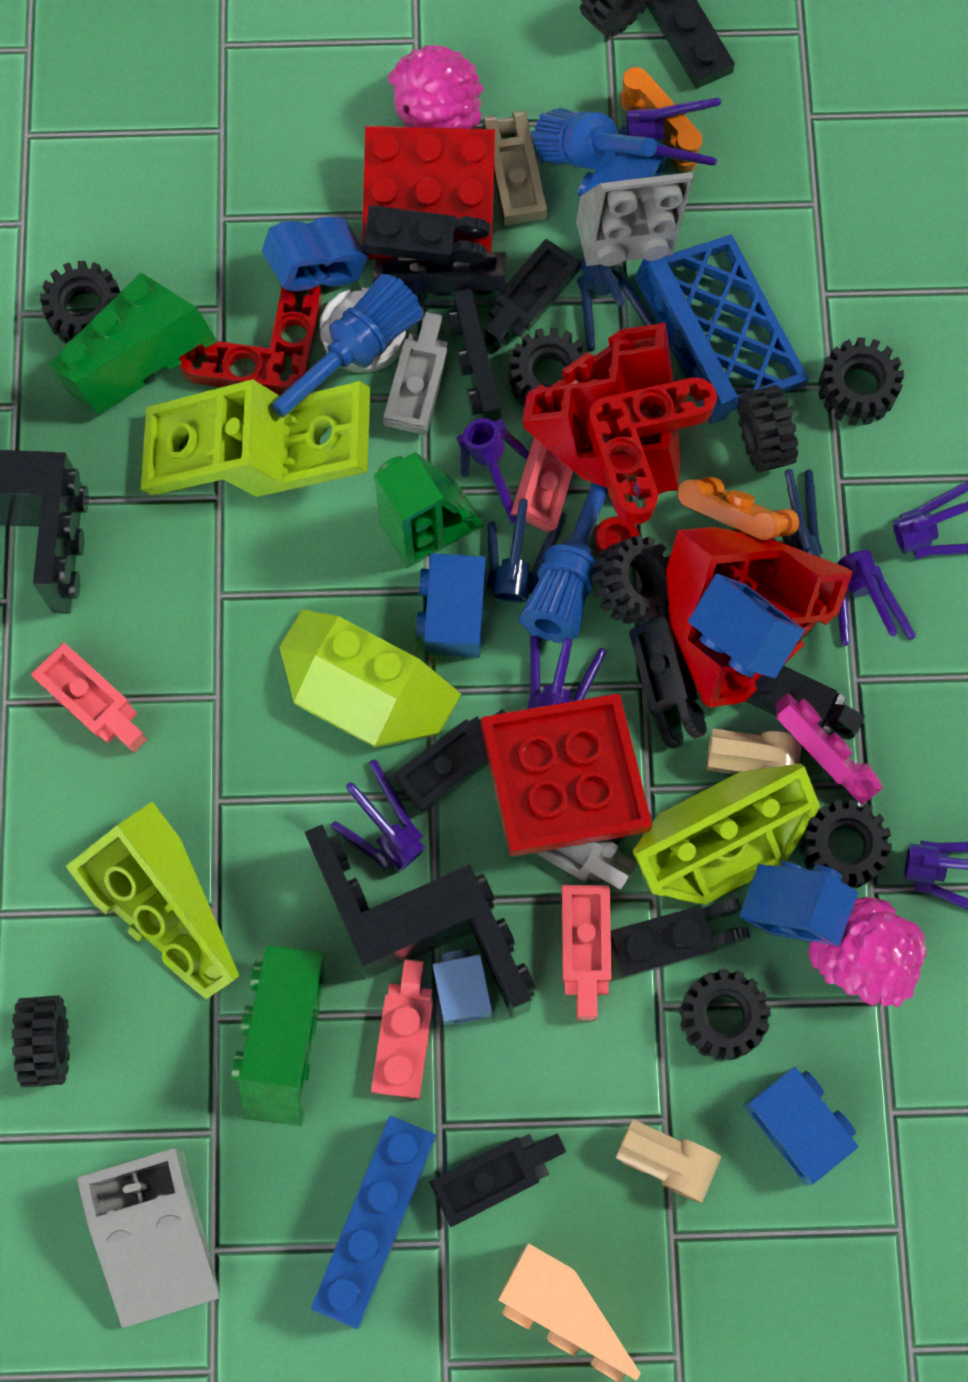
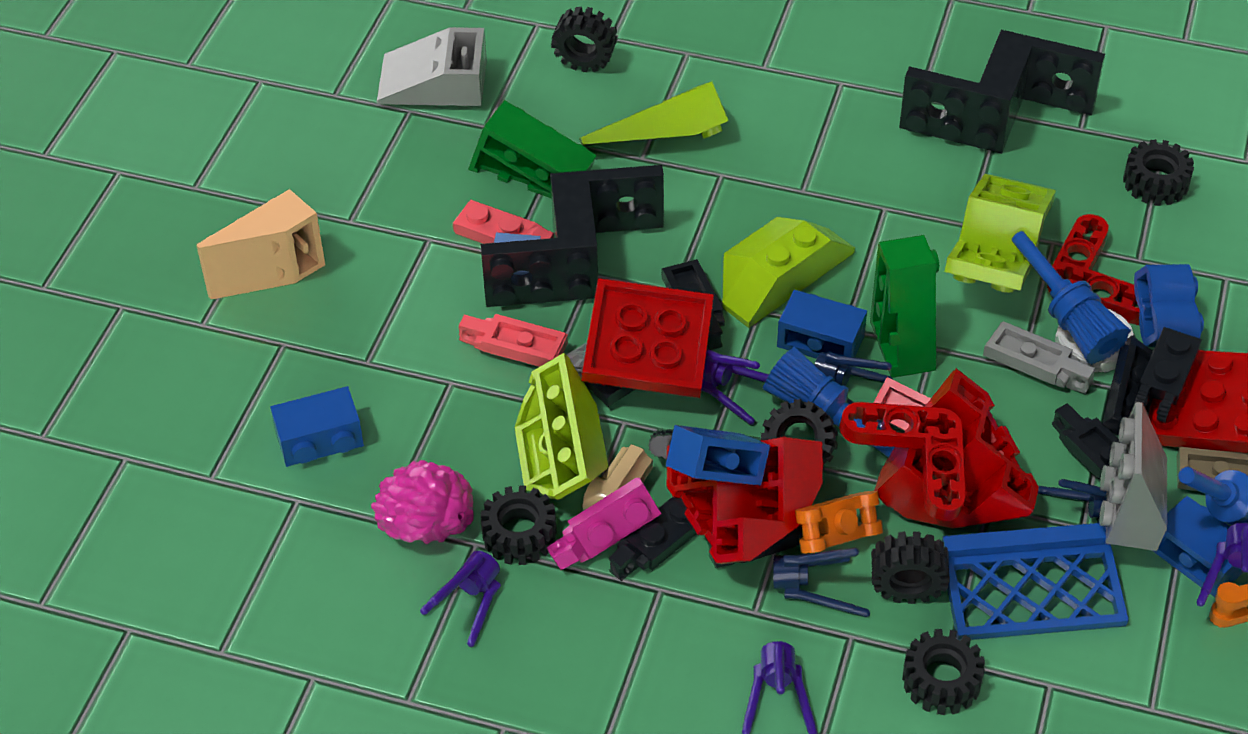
camera: 110 degrees right, 25 degrees down
coral hinge [30,642,147,753] -> none
green wedge [48,272,217,415] -> none
blue brick [311,1115,437,1329] -> none
dark purple plant [331,759,426,873] -> none
black hinge [429,1133,567,1228] -> none
black plate [447,289,501,422] -> none
dark purple plant [456,418,529,524] -> none
black tyre [509,327,587,407] -> none
red tile [593,516,639,558] -> none
black hinge [610,898,751,979] -> none
tan piece [615,1119,722,1204] -> none
black tyre [679,969,771,1061] -> none
blue brick [739,861,858,946] -> none
dark purple plant [837,550,916,646] -> none

